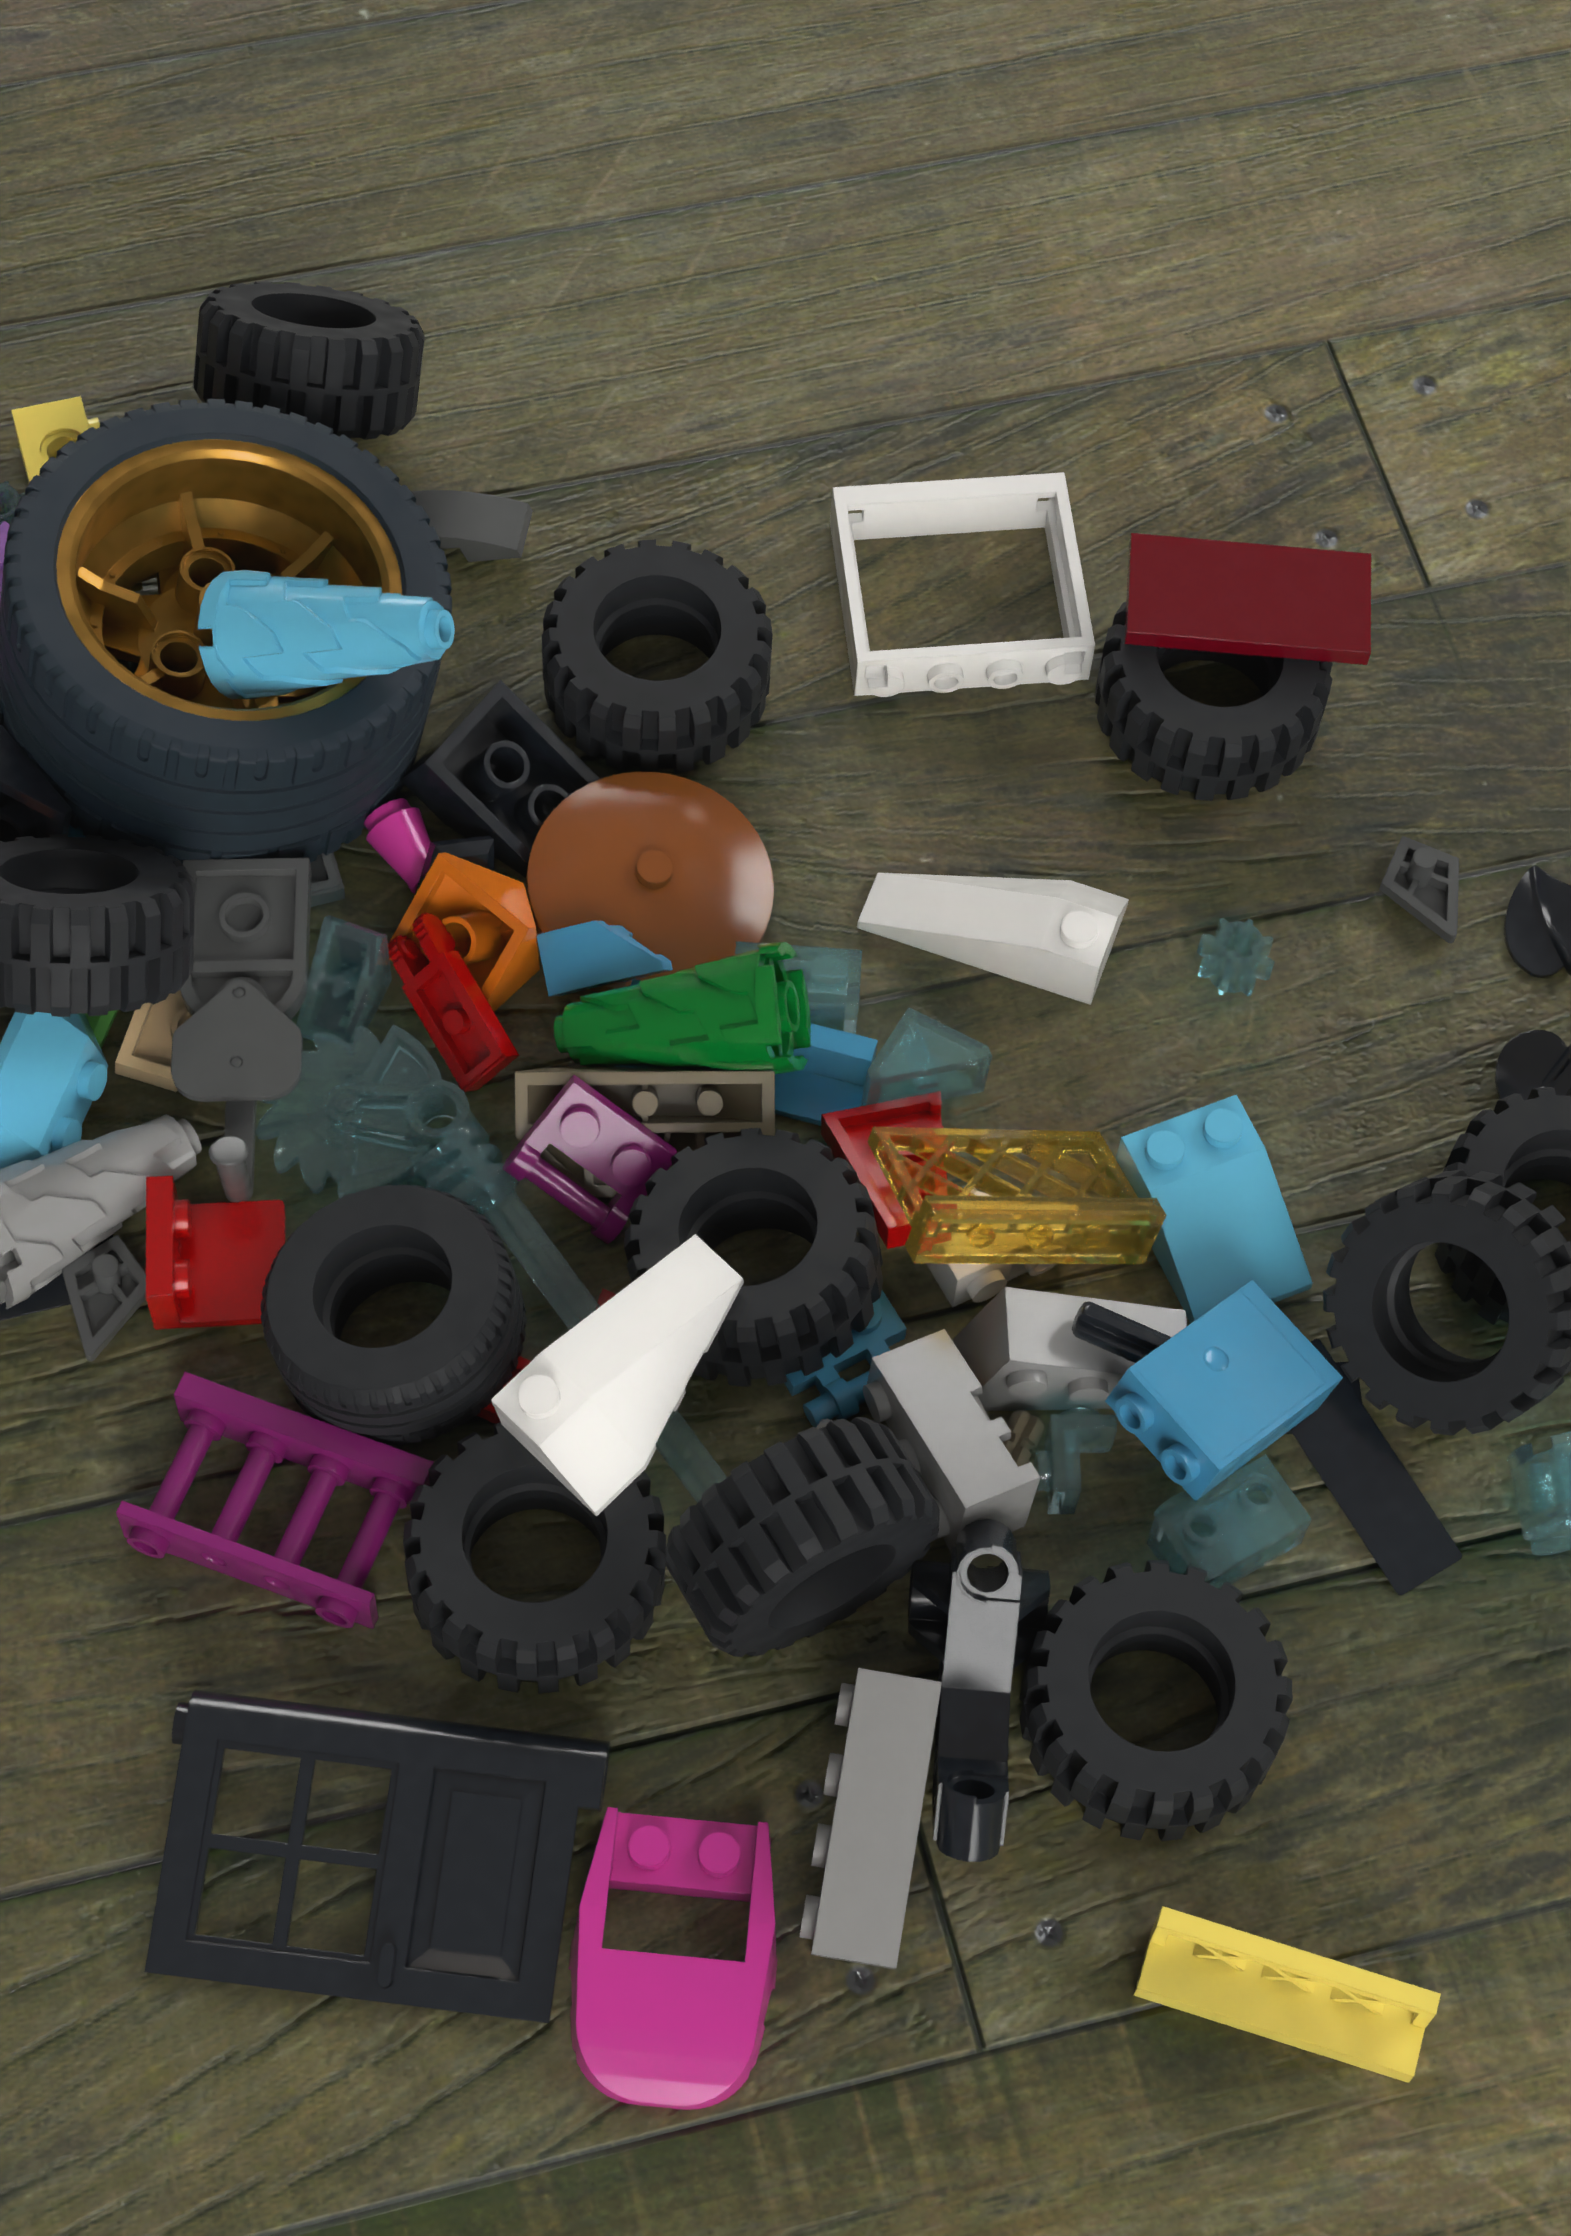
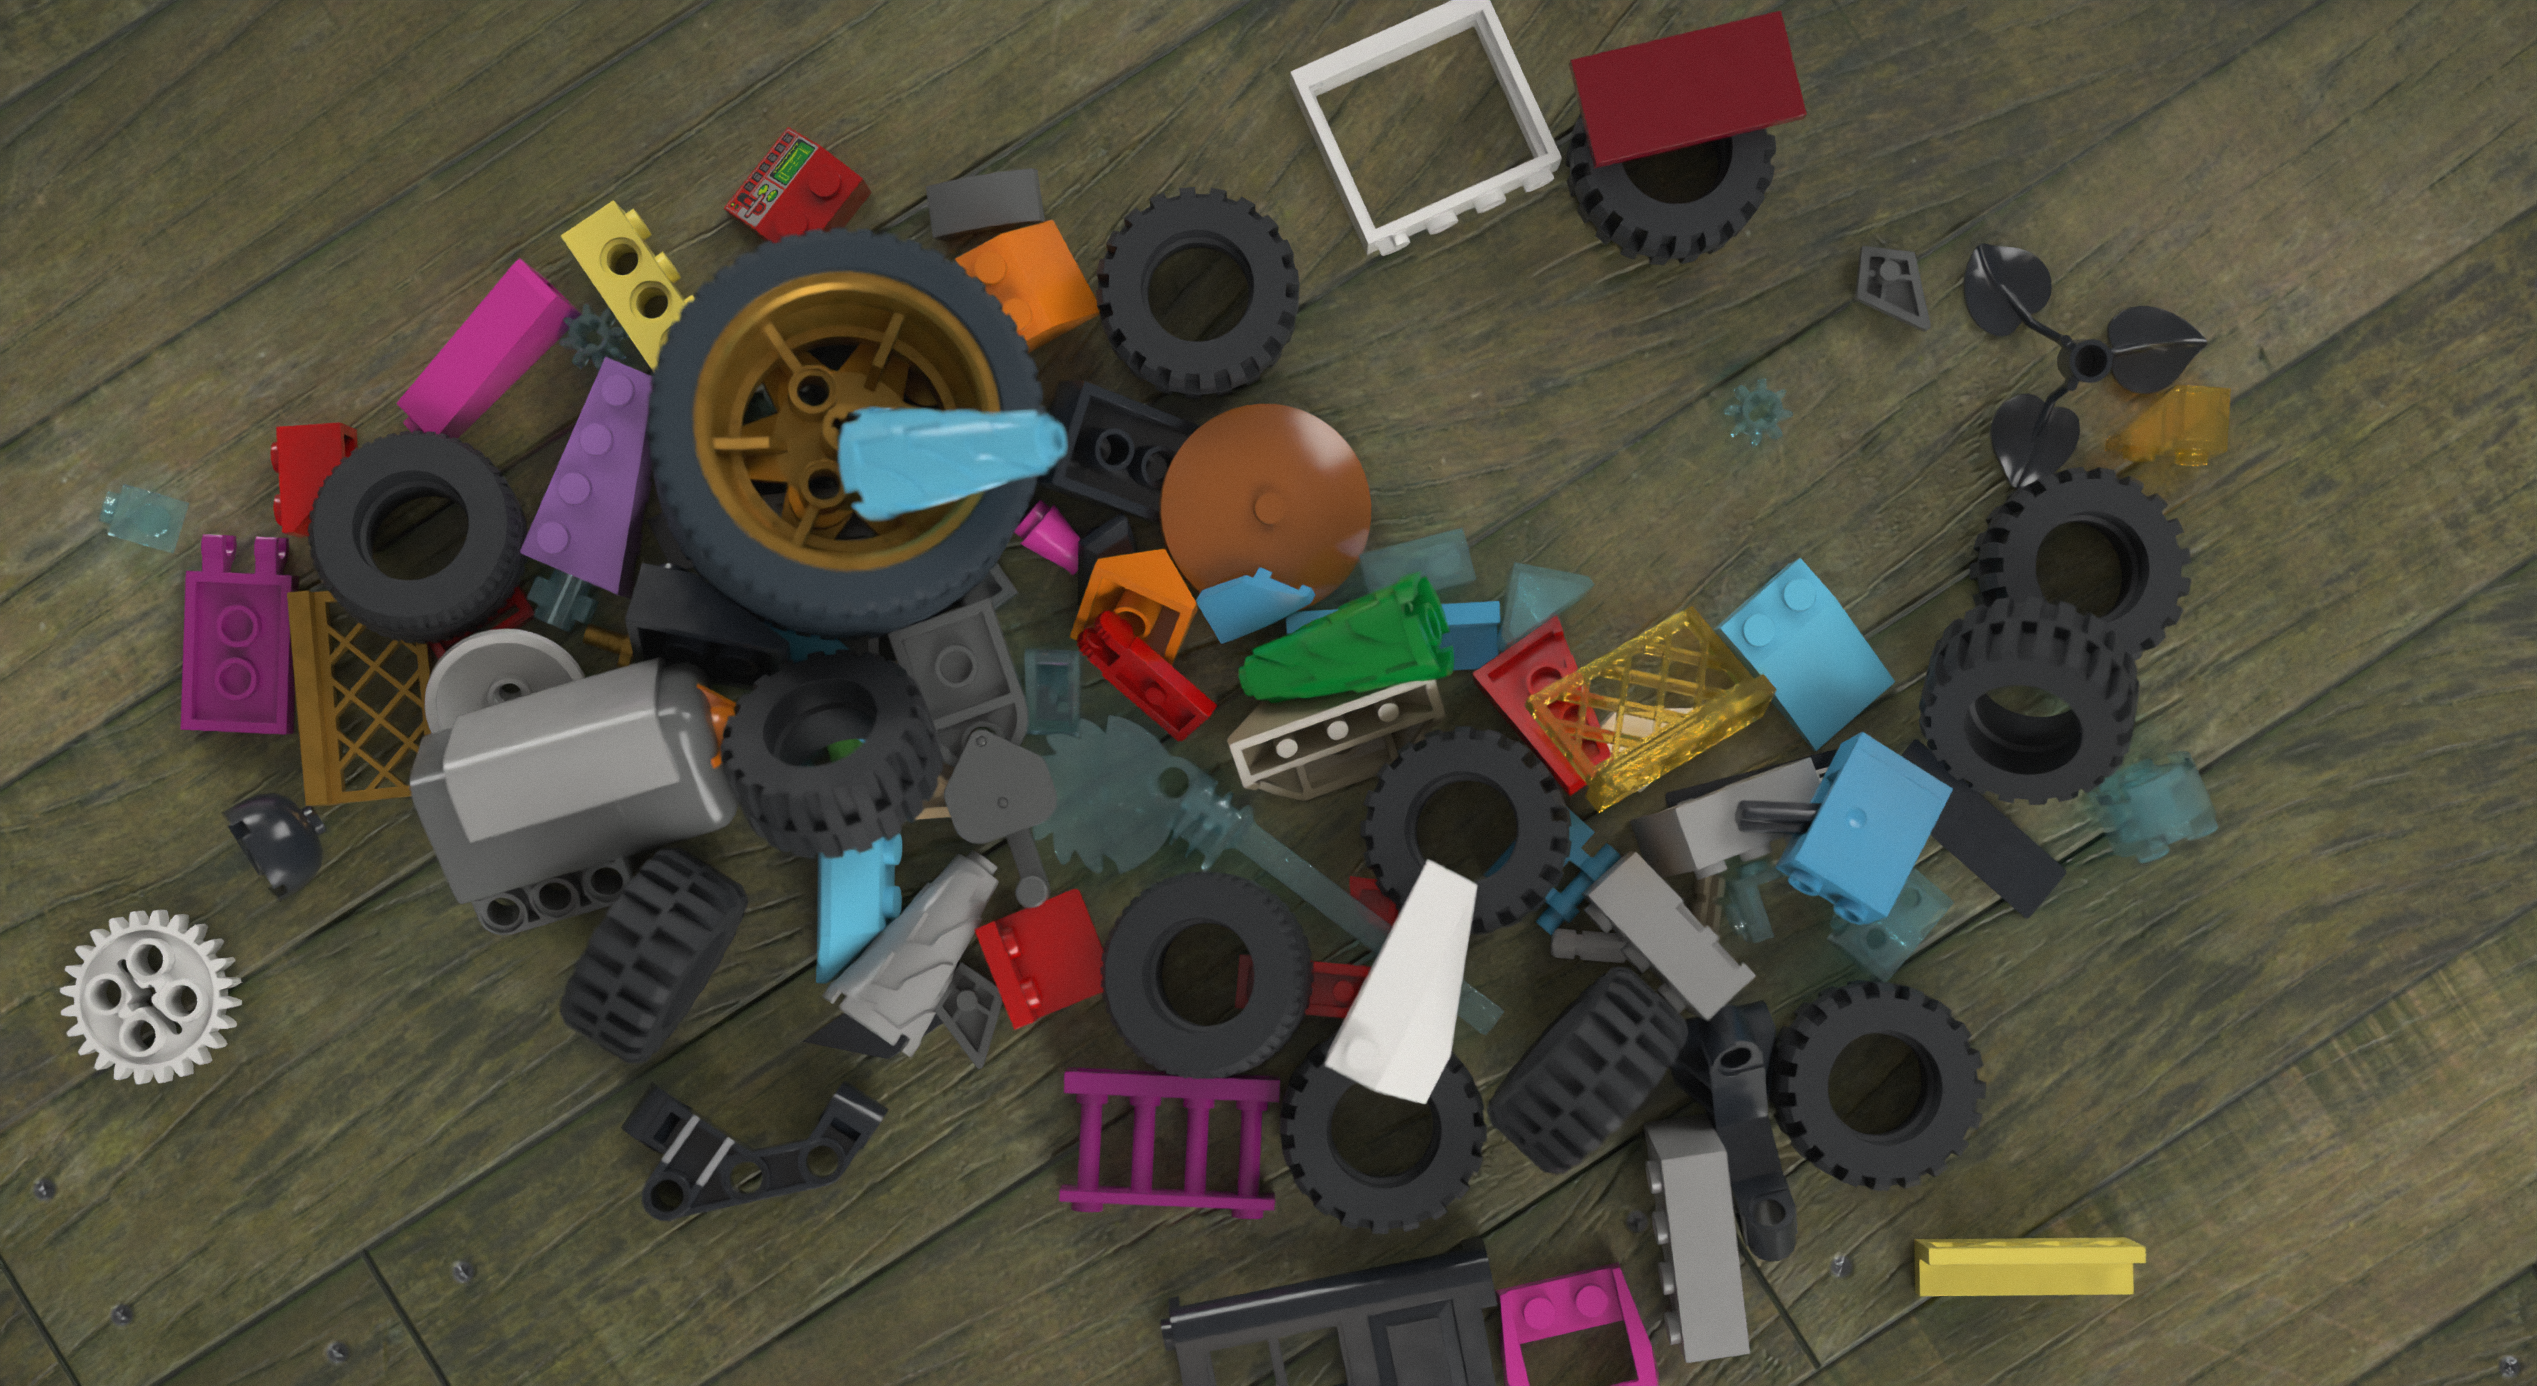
camera: 15 degrees left, 25 degrees up
black tyre [193,282,425,440] -> none
magenta plate [503,1075,677,1244] -> none
white wedge [857,873,1129,1005] -> none
none -> orange slope [955,220,1100,353]

